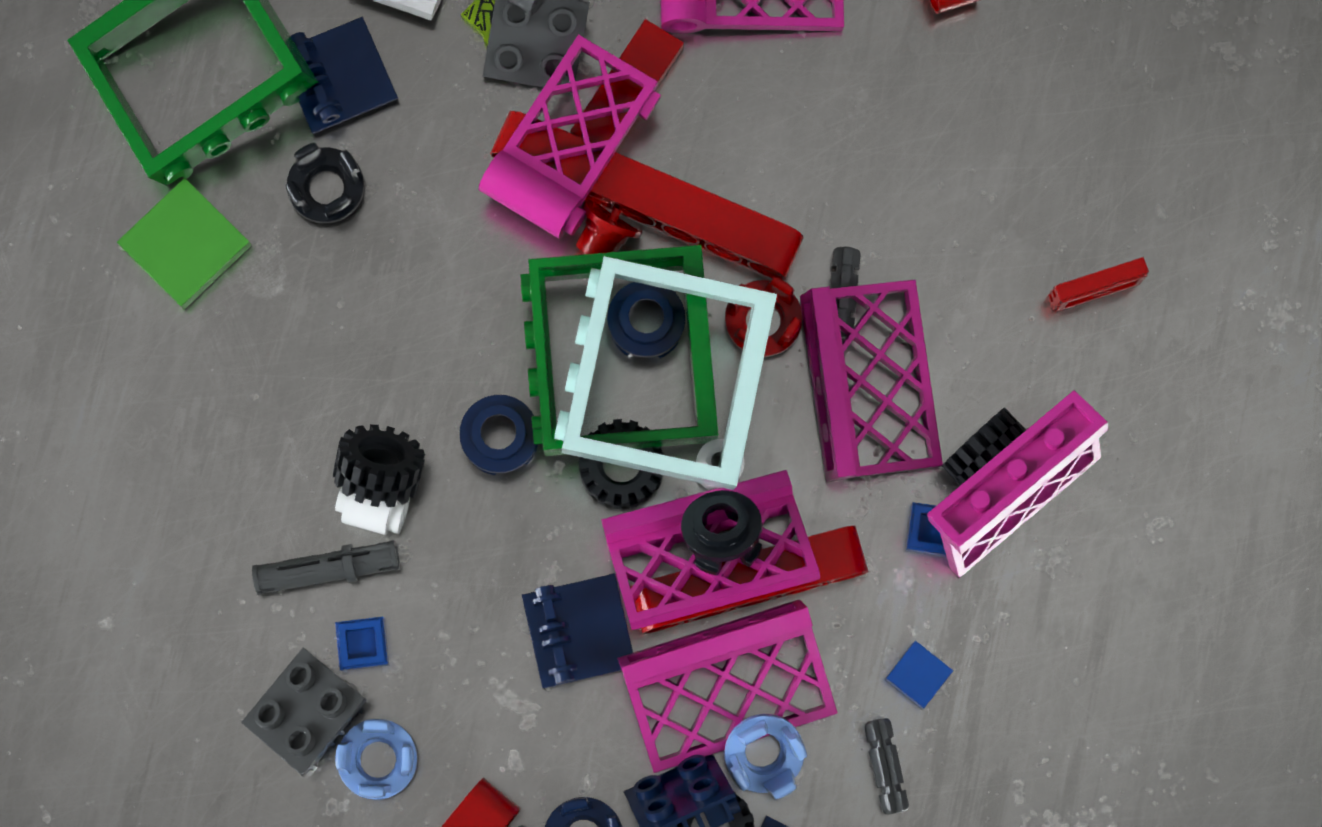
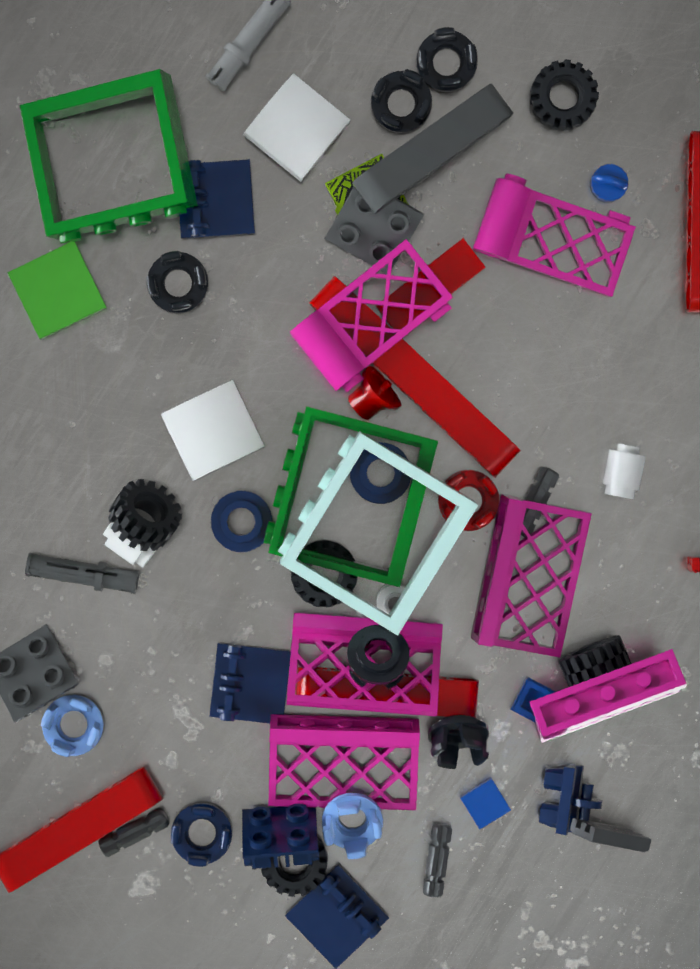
camera: 20 degrees right, 10 degrees up
blue tile [335,616,390,671] -> none
none -> white slope [161,380,265,481]
none -> black piece [428,715,489,769]
none -> dark blue hips [539,764,602,835]
none -> dark grey tile [570,818,652,852]
none -> white brick [603,444,646,499]

